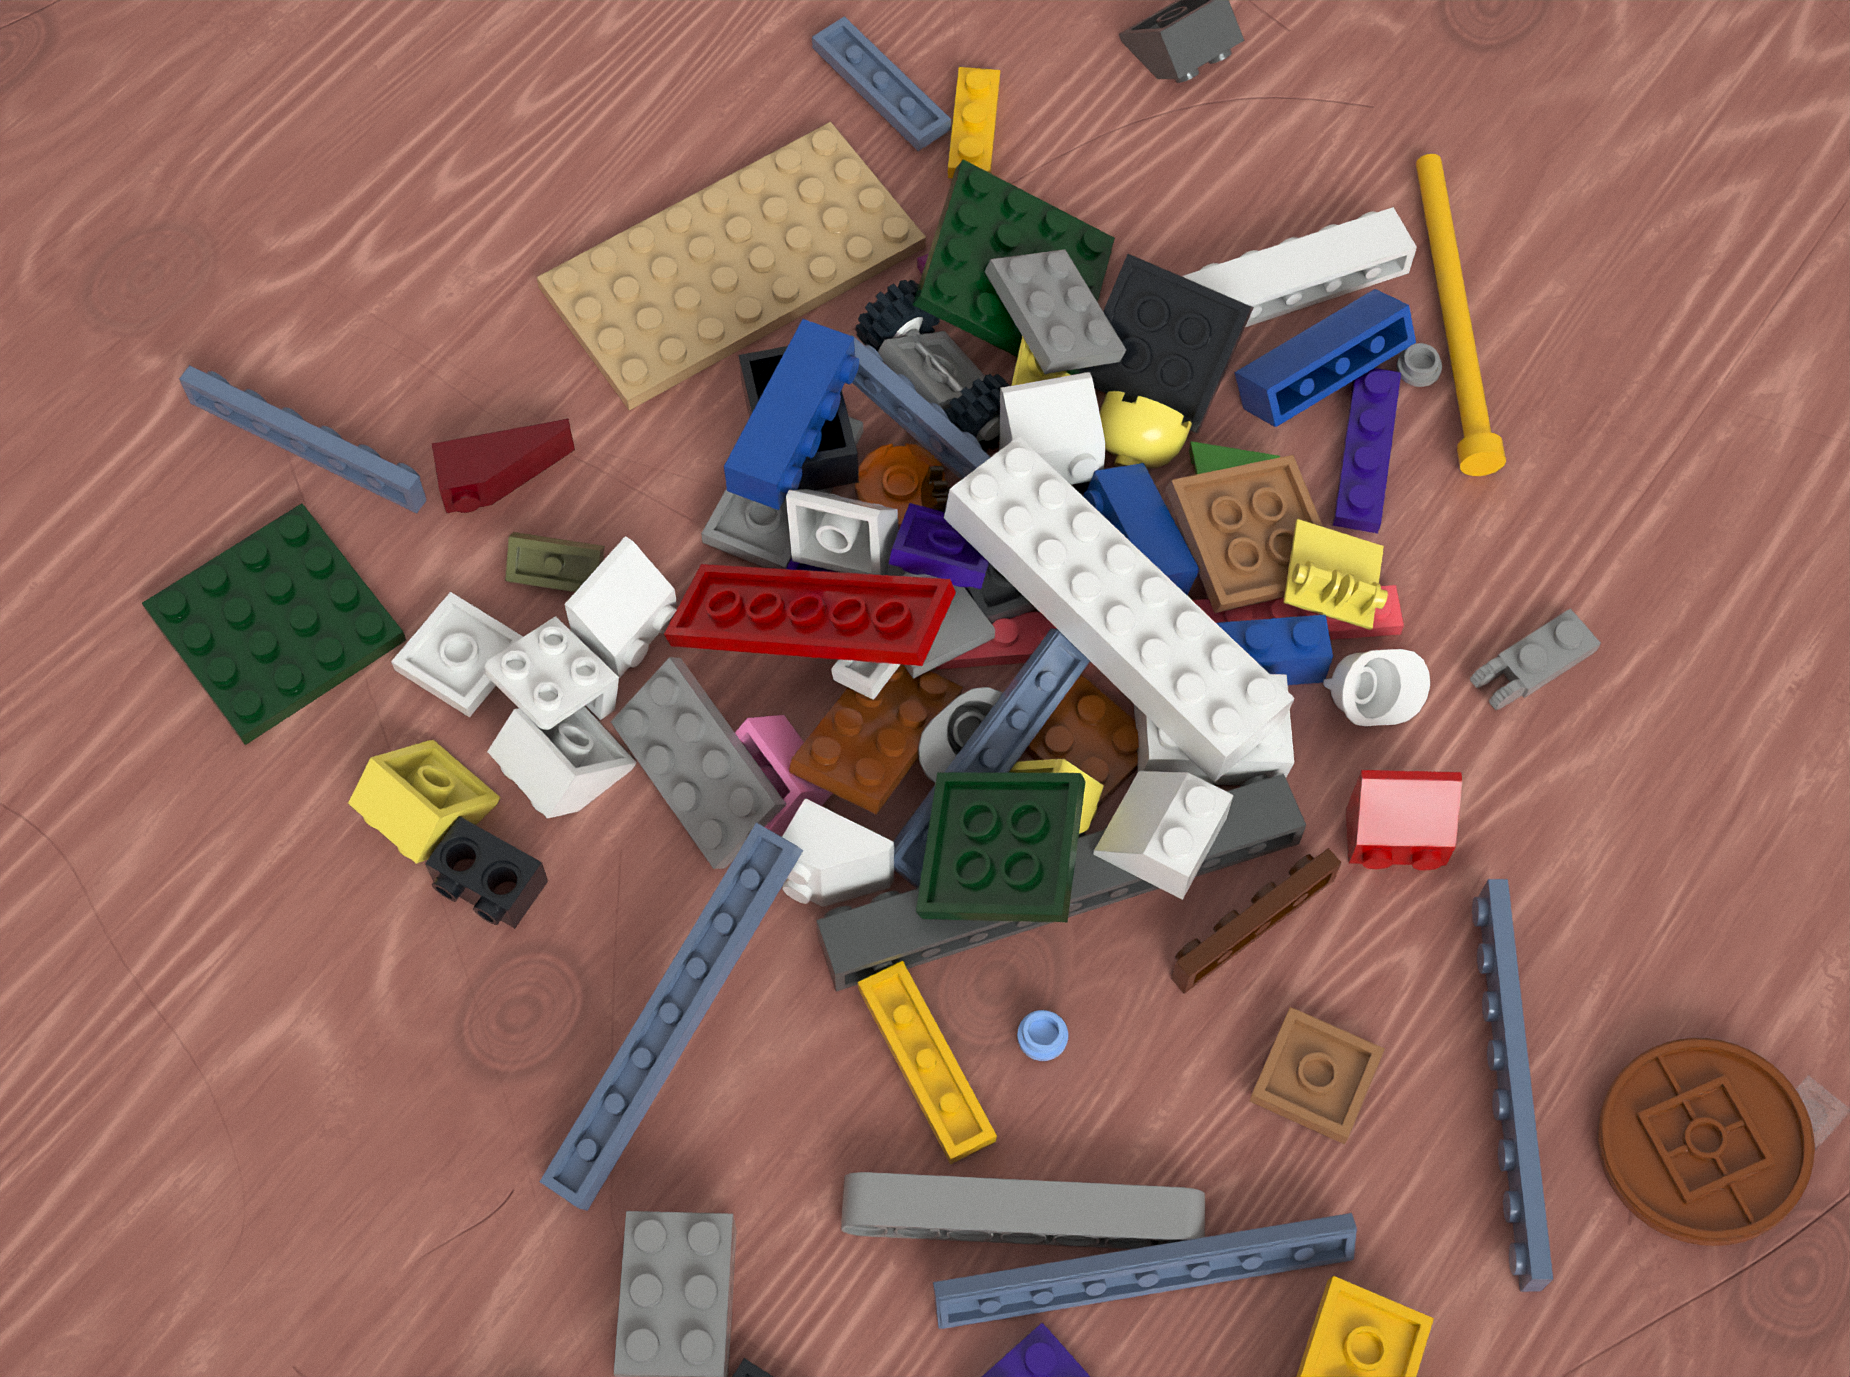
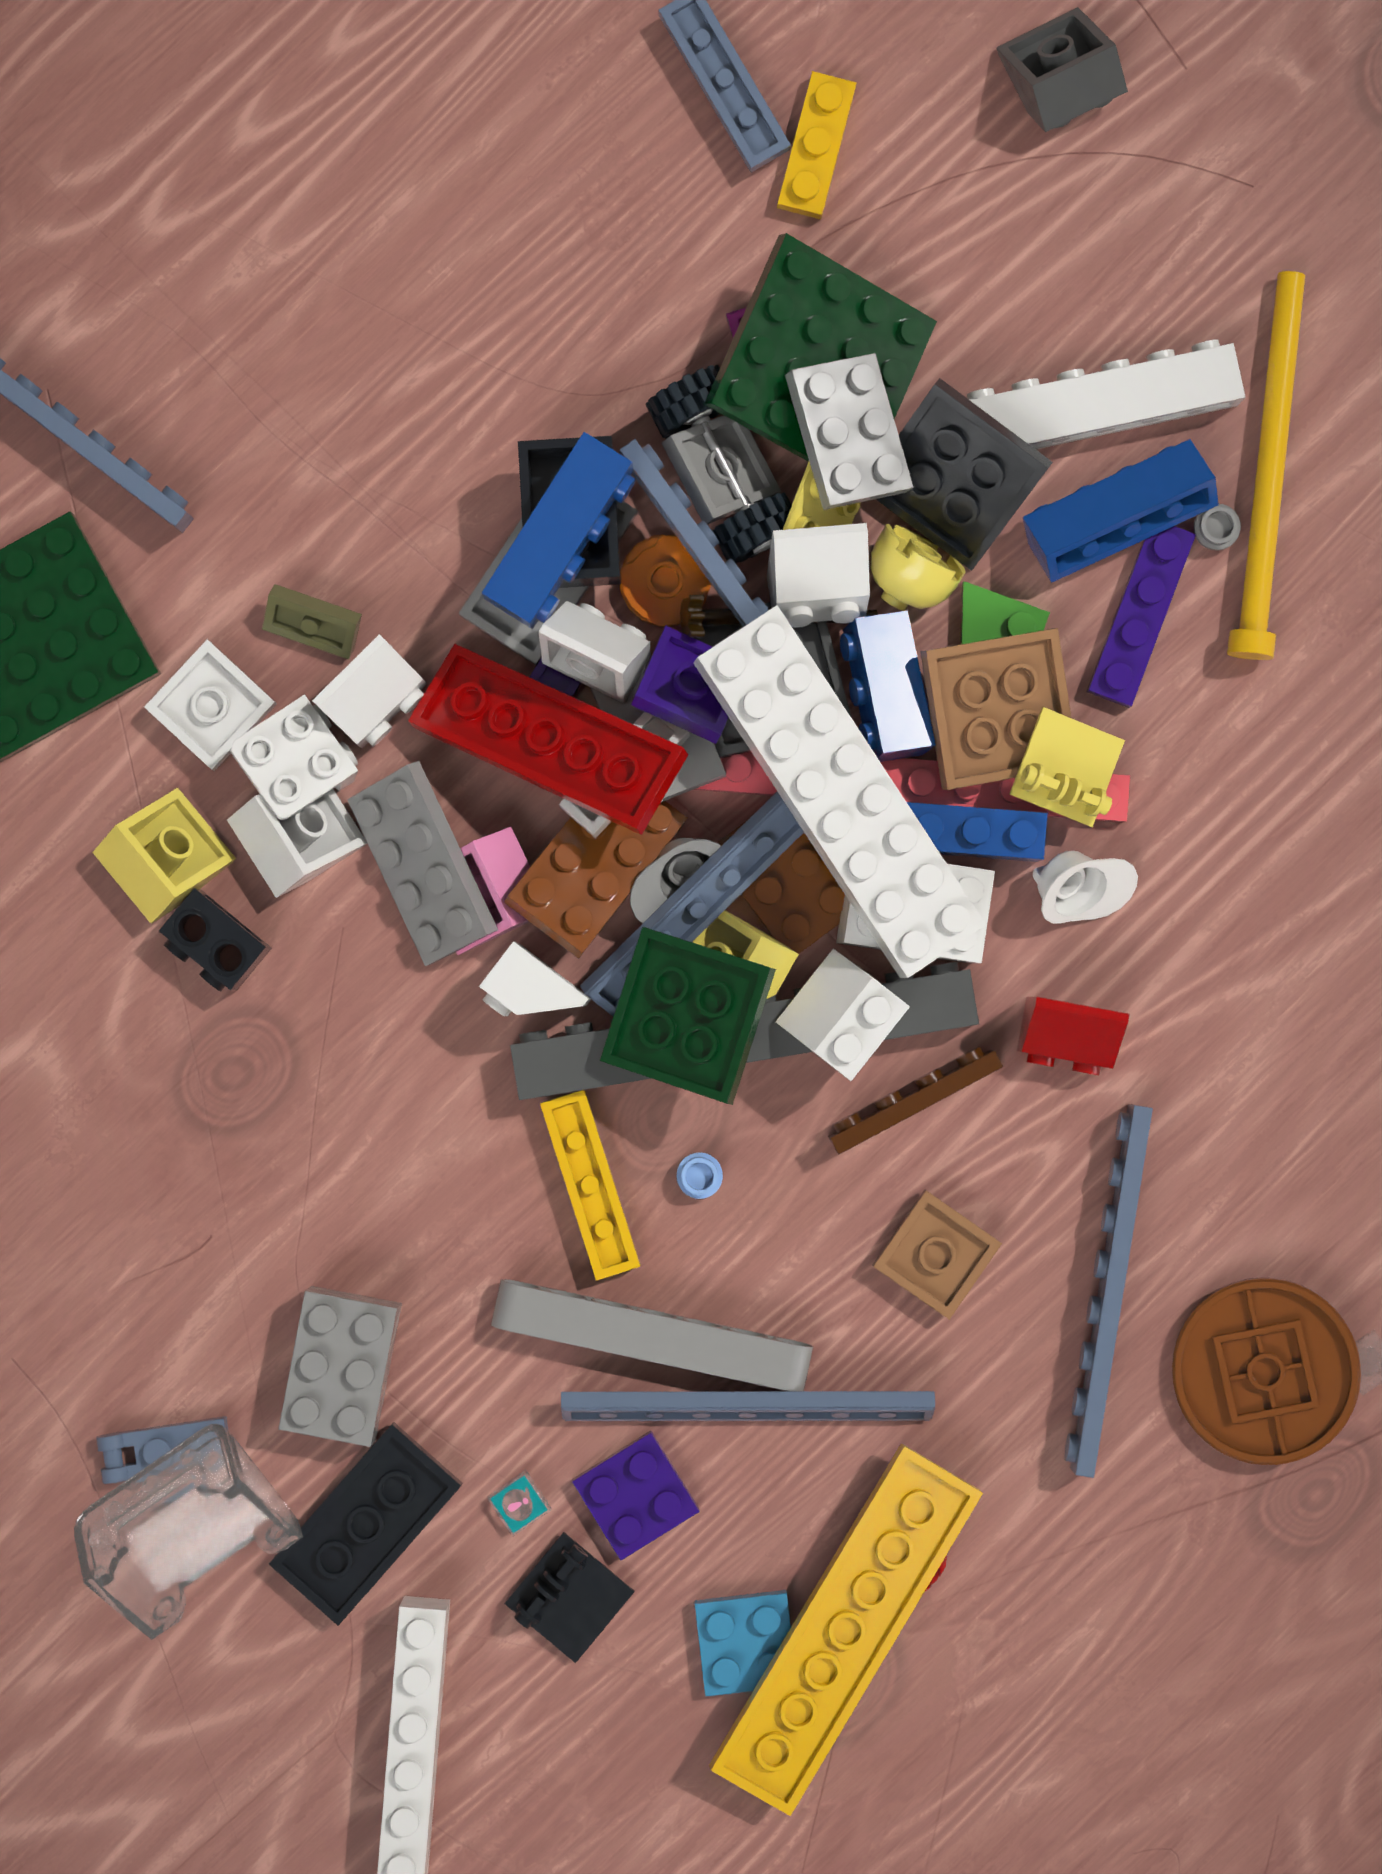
camera: 10 degrees right, 25 degrees up
dark red slope [432,419,575,513] -> none
tan plate [536,122,926,410] -> none
sand blue plate [539,823,803,1211] -> none
light grey hinge [1470,608,1601,710] -> none

